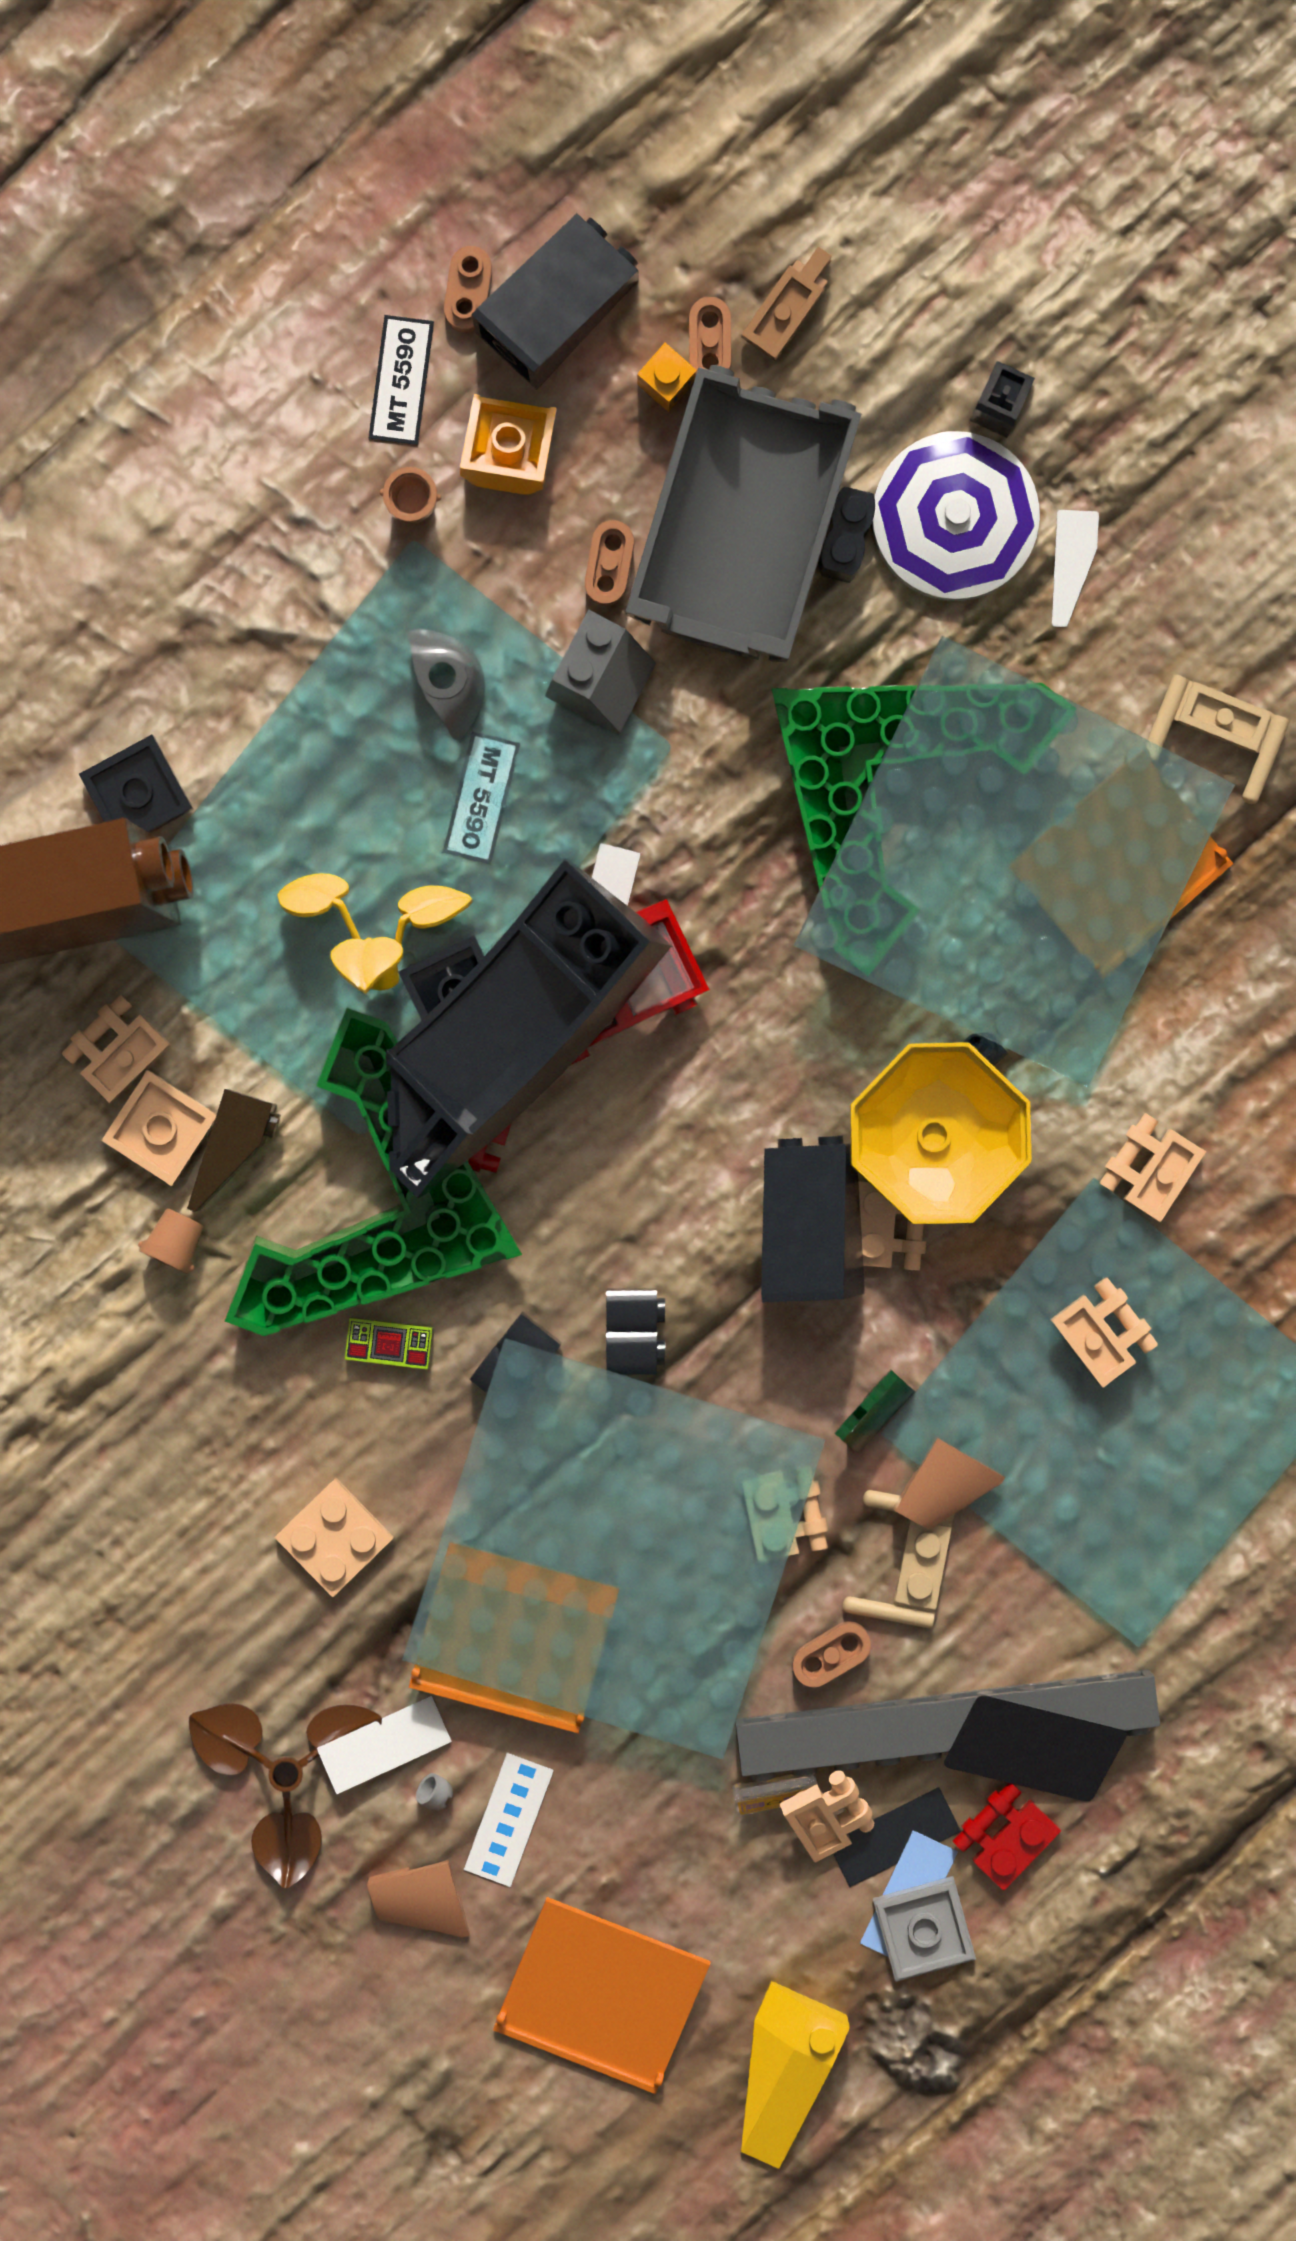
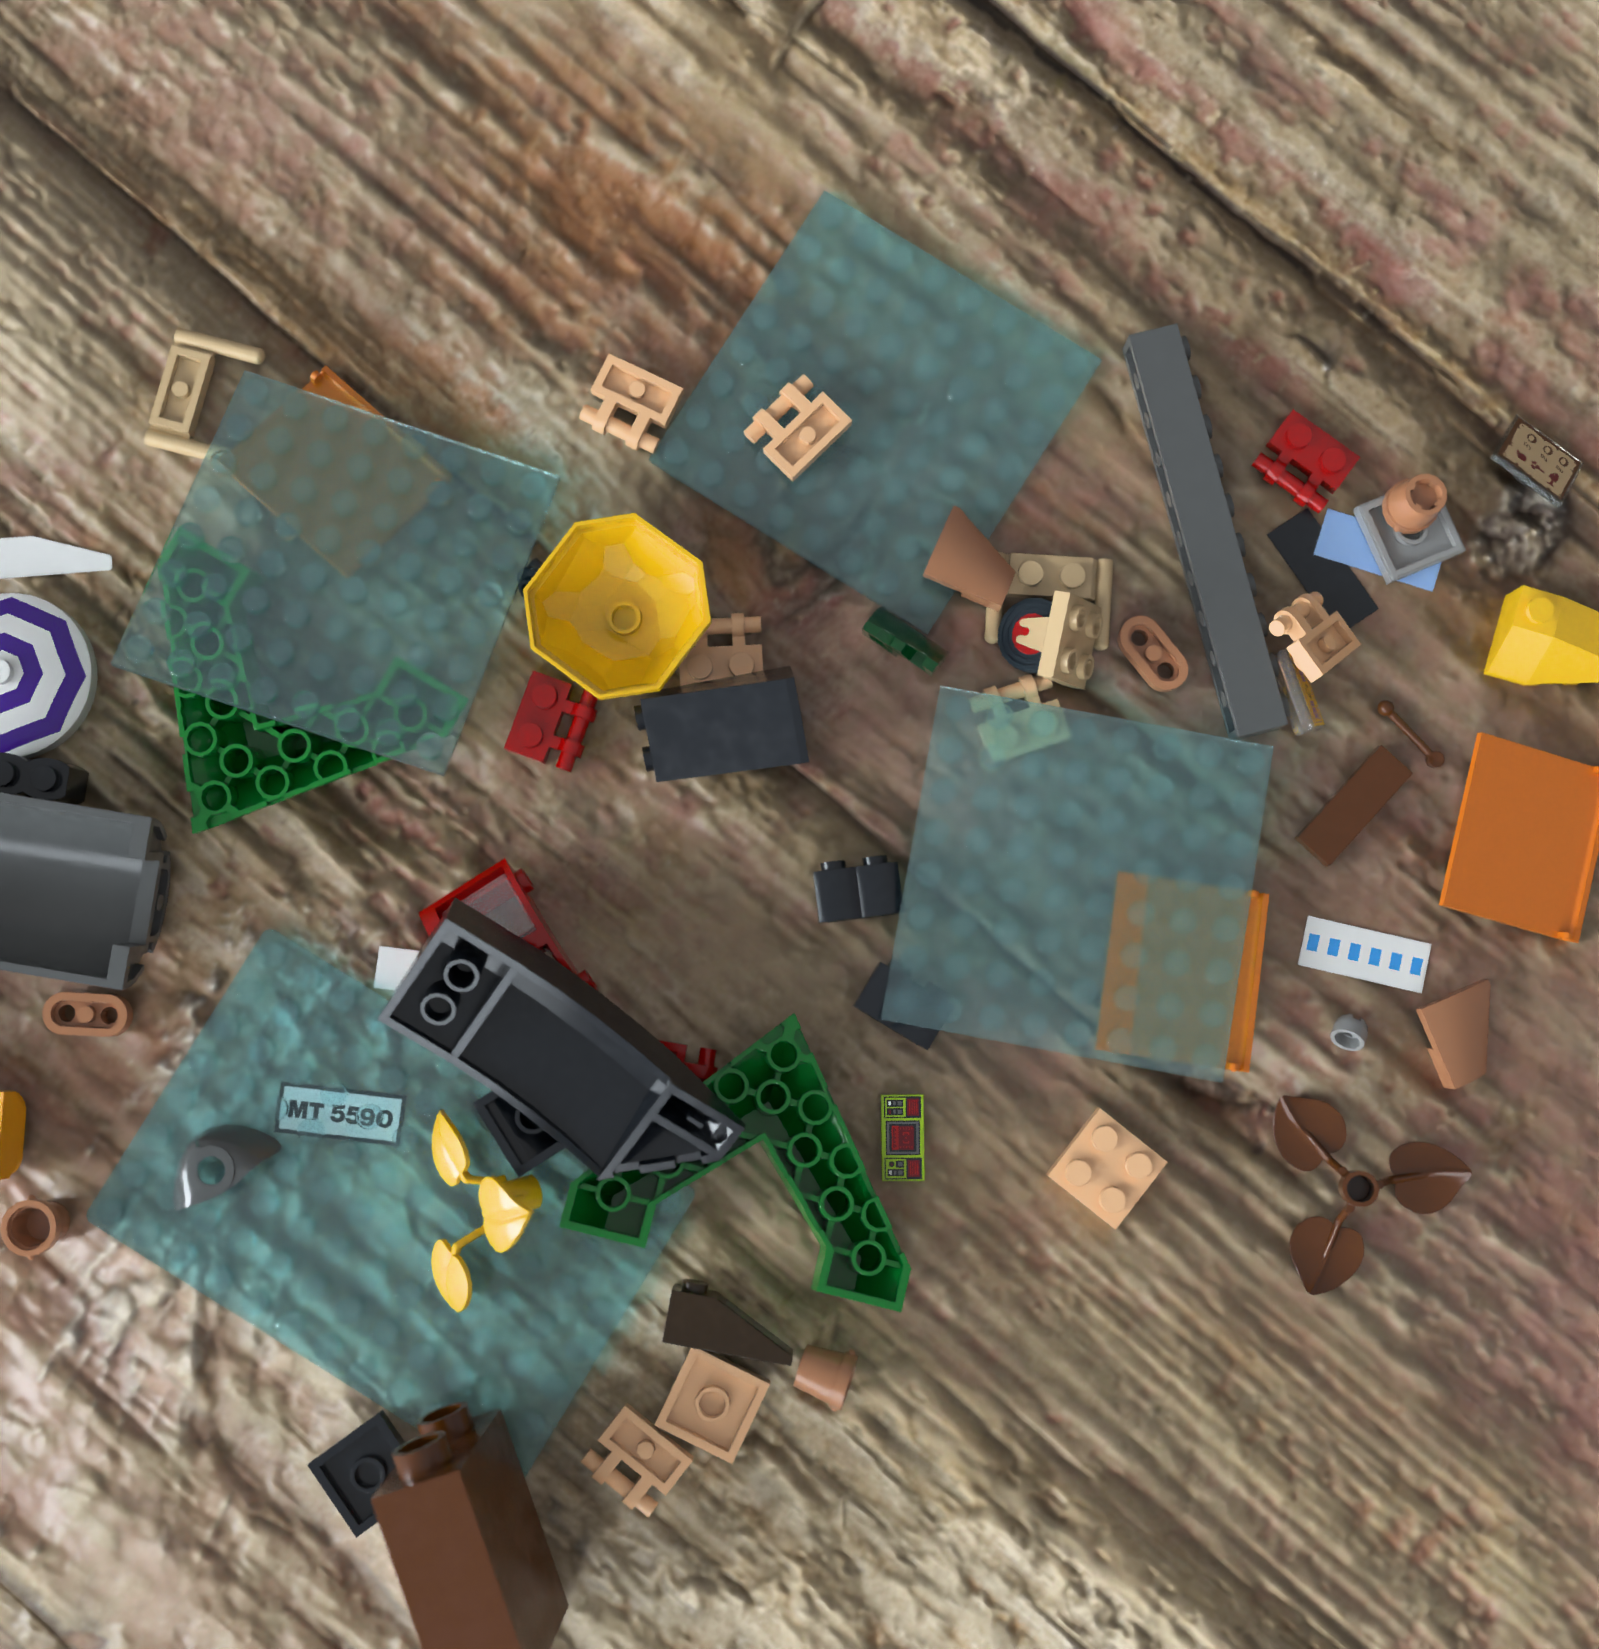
camera: 95 degrees left, 5 degrees down
white sticker [317,1696,452,1794] -> none
dark grey slope [545,610,656,735] -> none
black sticker [944,1695,1127,1802] -> none
none -> red plate [504,670,598,773]
none -> tan plate [998,590,1103,690]
none -> reddish brown tile [1294,745,1413,867]
none -> reddish brown hinge [1377,700,1445,768]
none -> nougat piece [1382,474,1447,534]
none -> piece [1490,415,1584,508]

